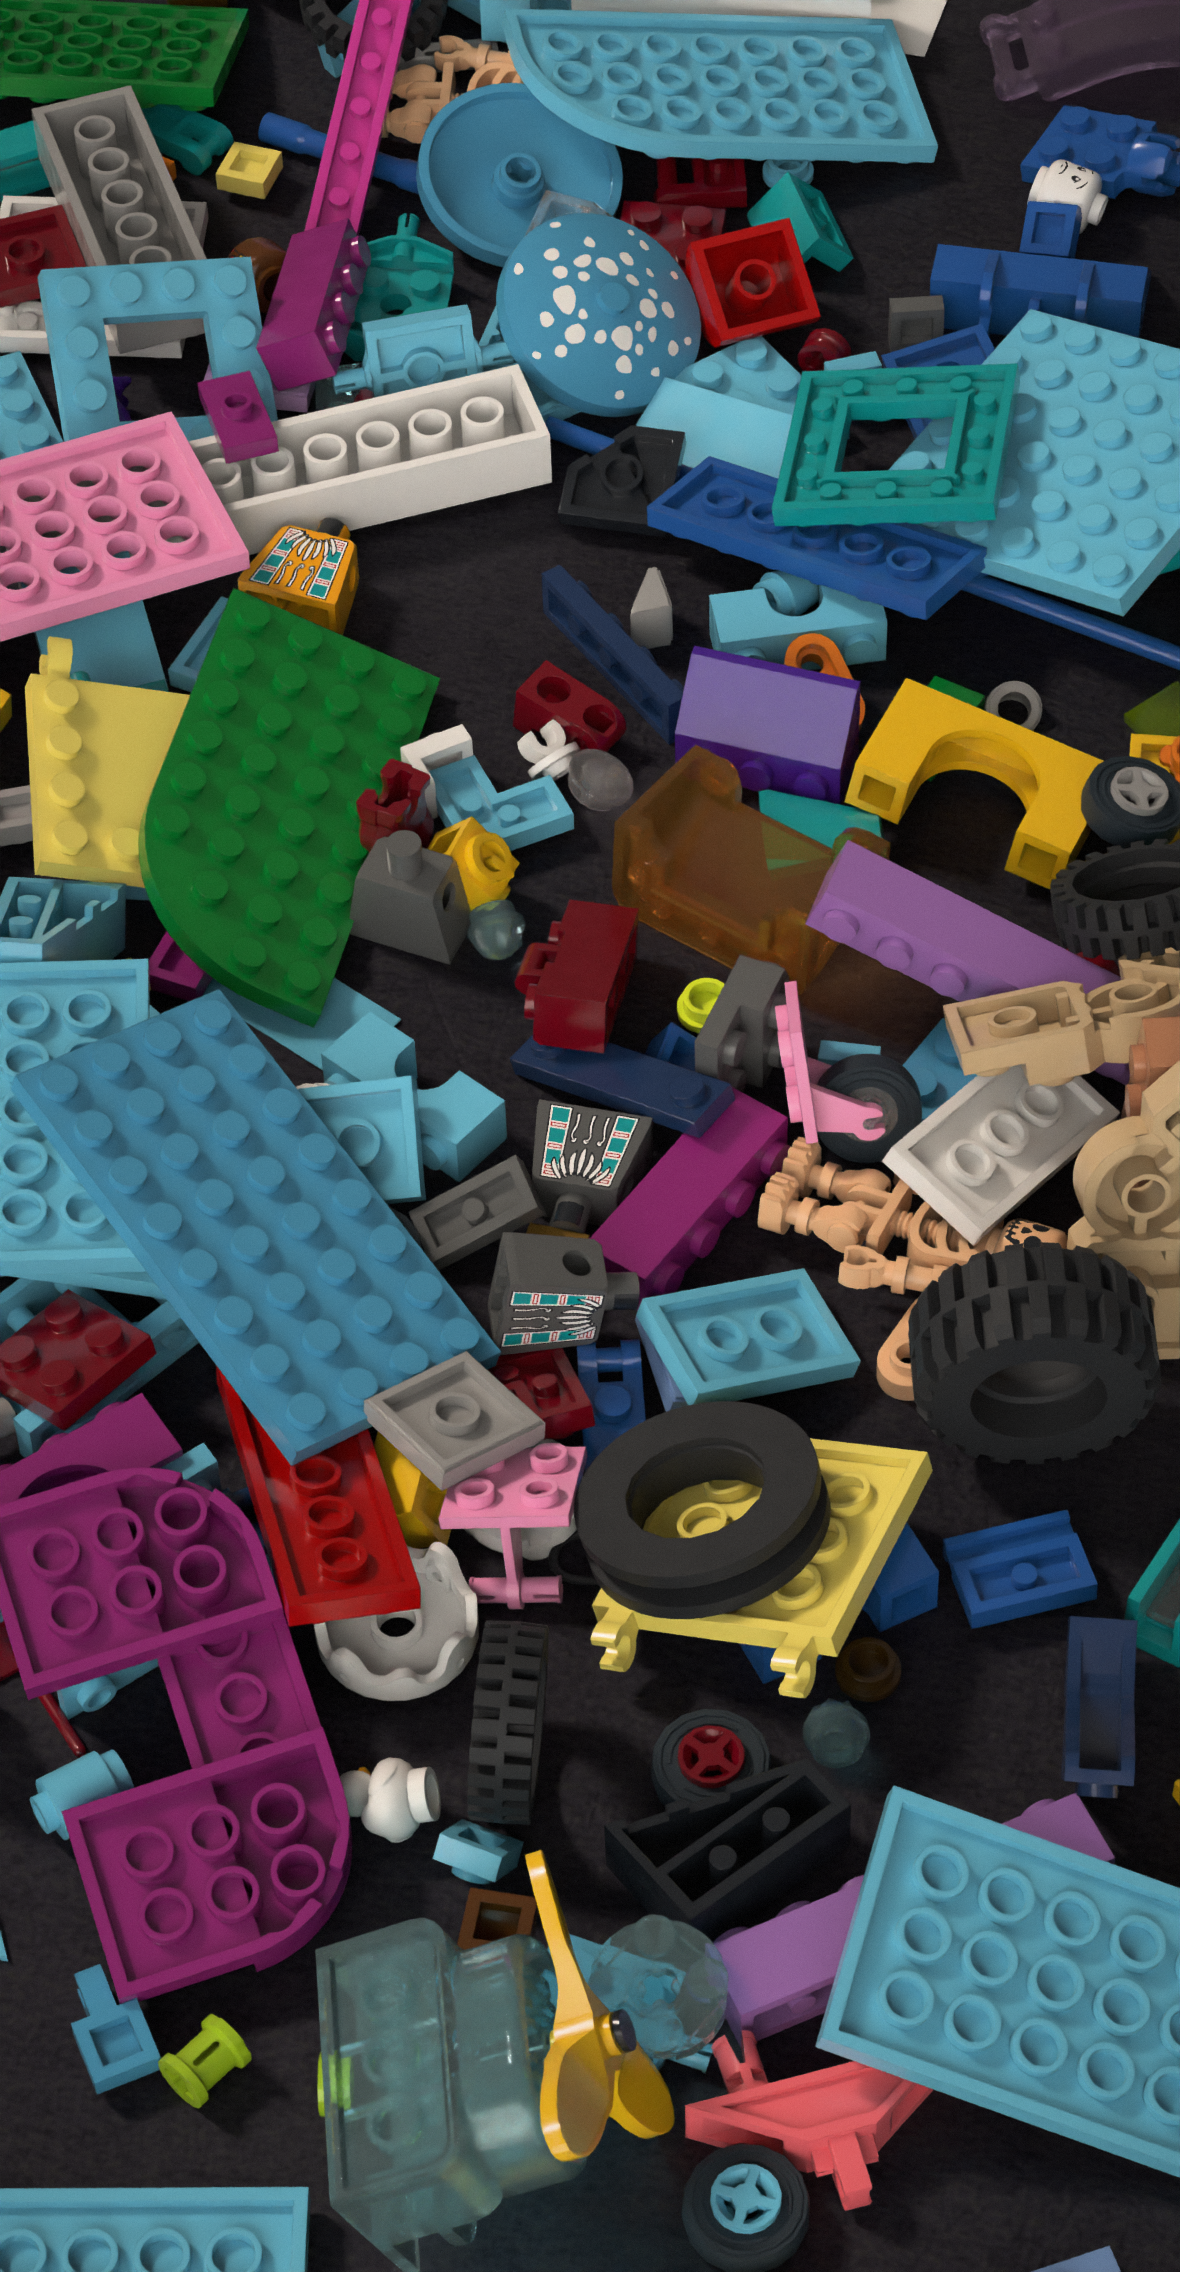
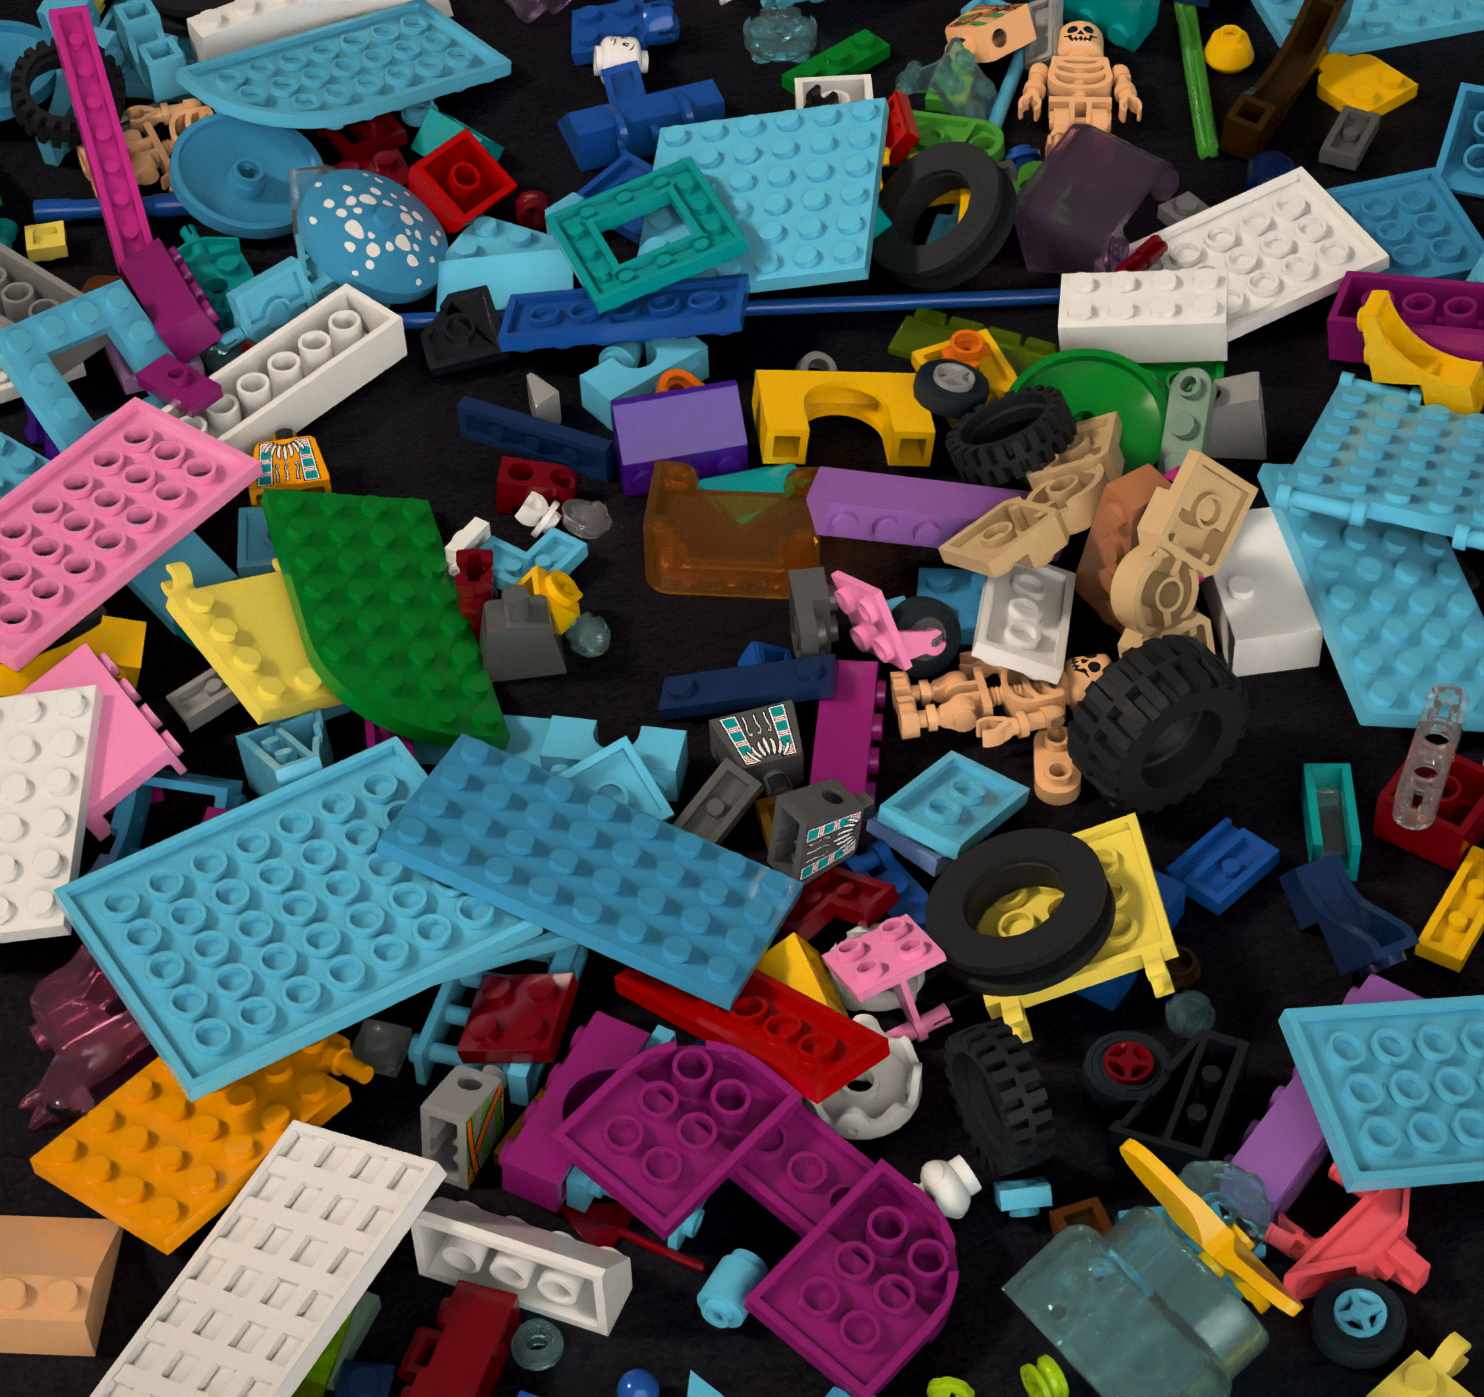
camera: 30 degrees left, 5 degrees down
light grey tile [363,1351,546,1491] -> none
dark red piece [515,899,639,1053] -> none
neon yellow plate [677,978,725,1033] -> none
dark grey plate [888,295,944,352] -> none

